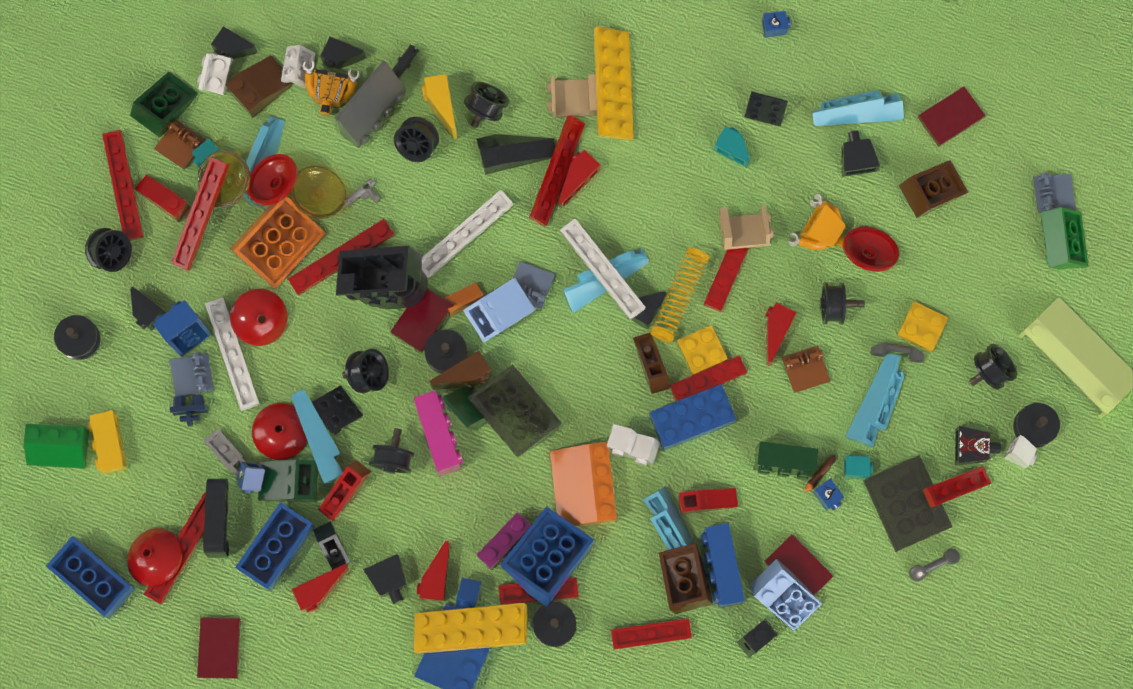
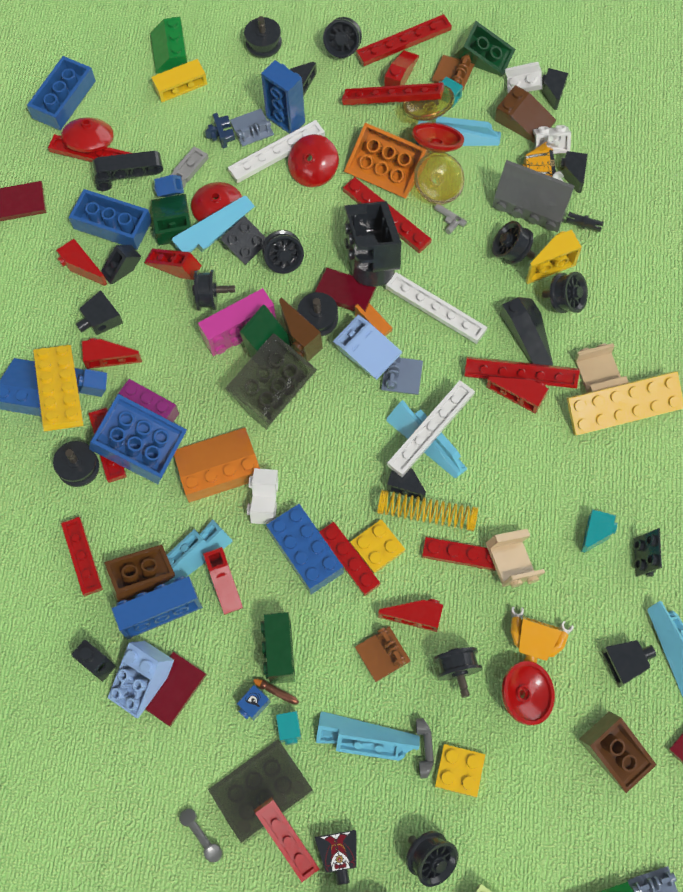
camera: 80 degrees right, 10 degrees down
reddish brown slope [633,333,670,394] -> none

